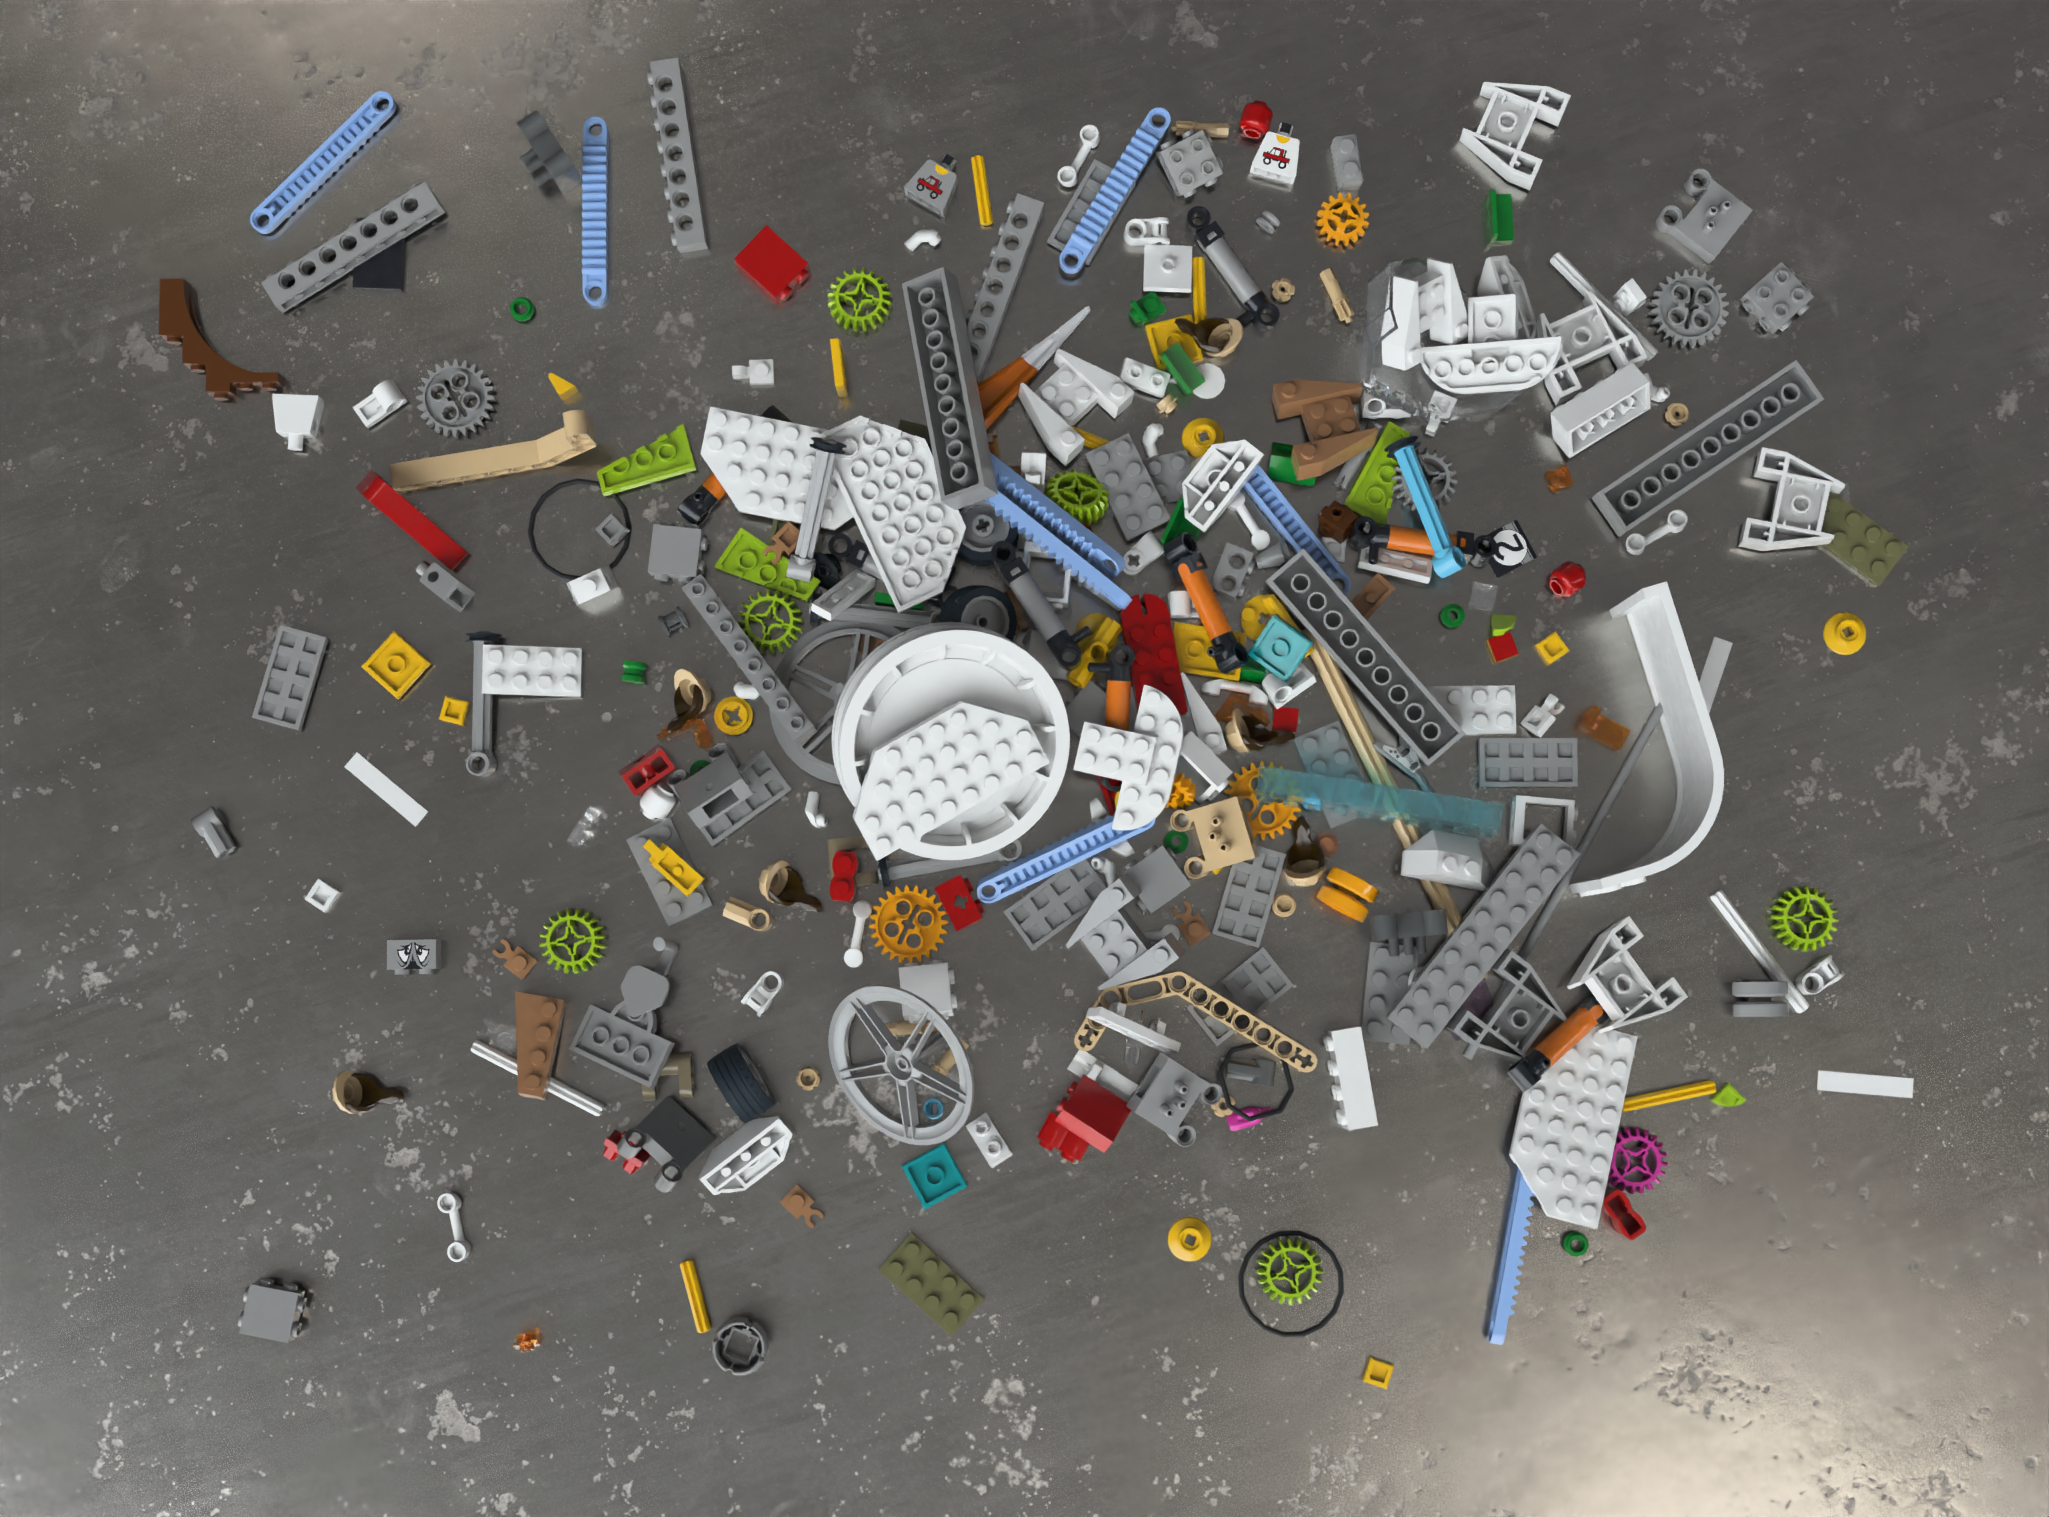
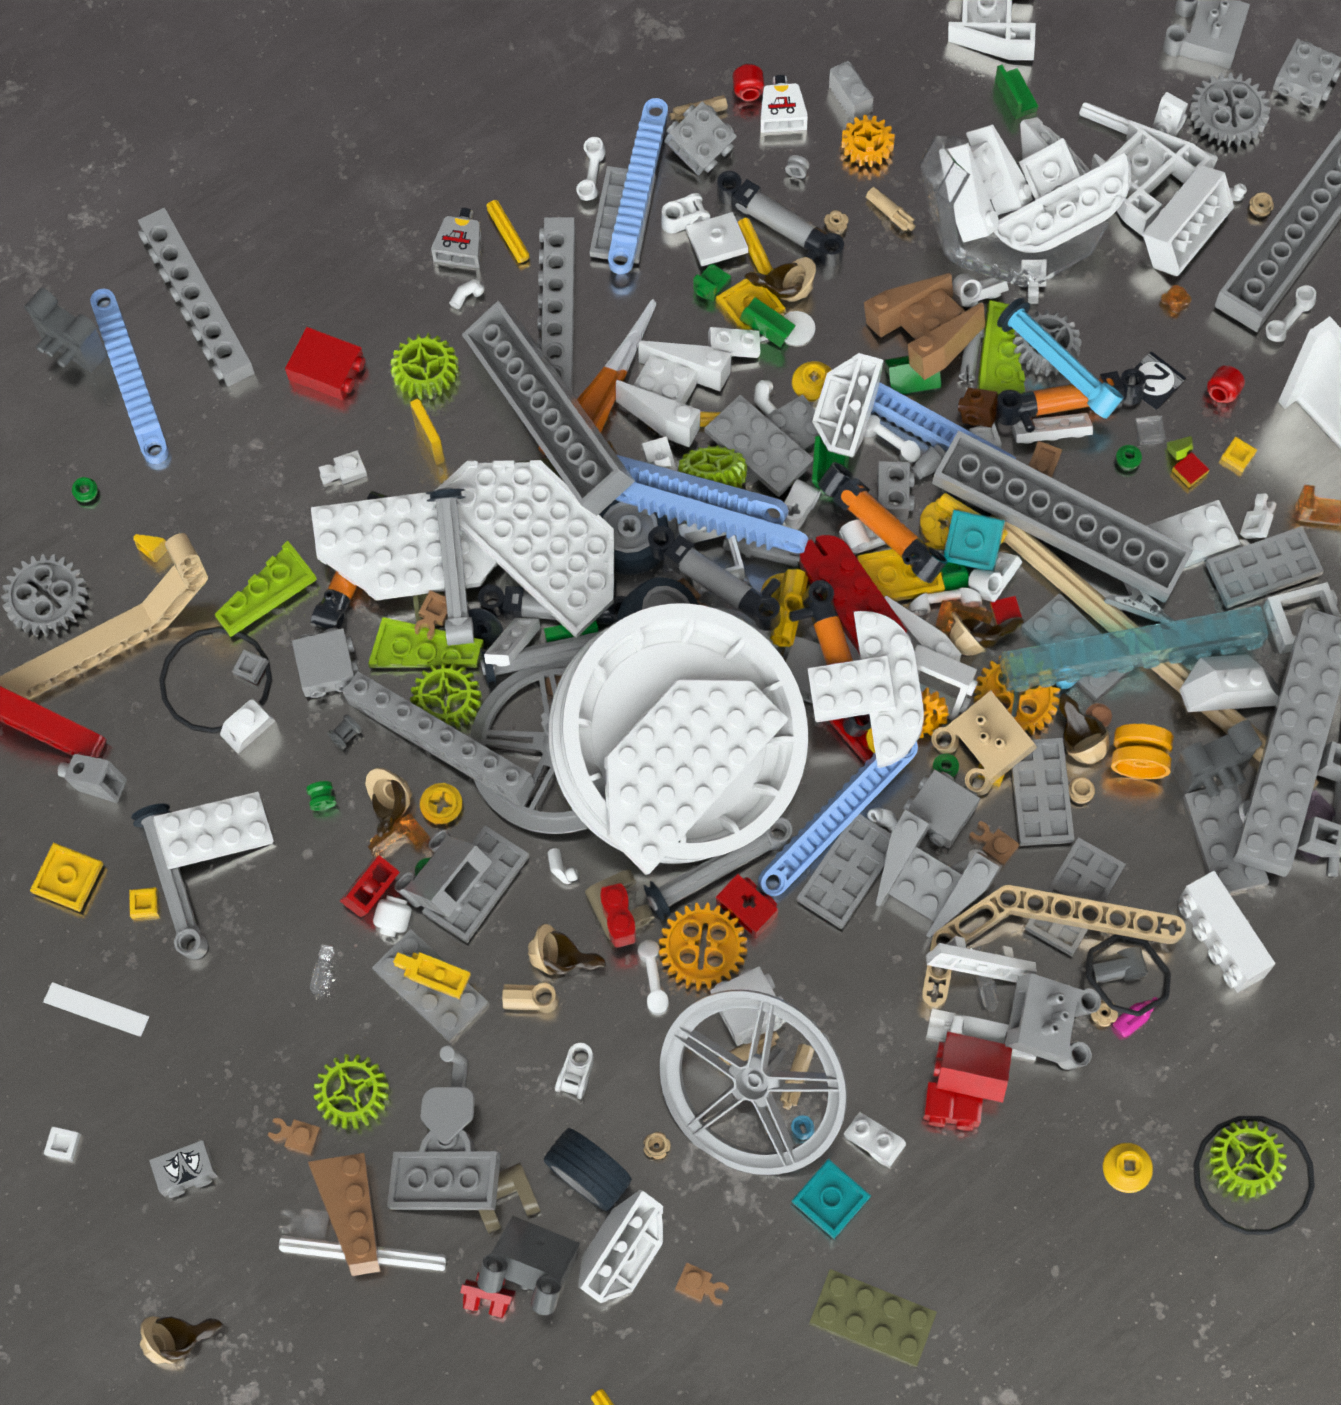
camera: 20 degrees left, 15 degrees down
white arm [733,682,760,700] -> none
white bar [1089,798,1135,857] -> none
tan plate [1156,393,1178,415] -> none

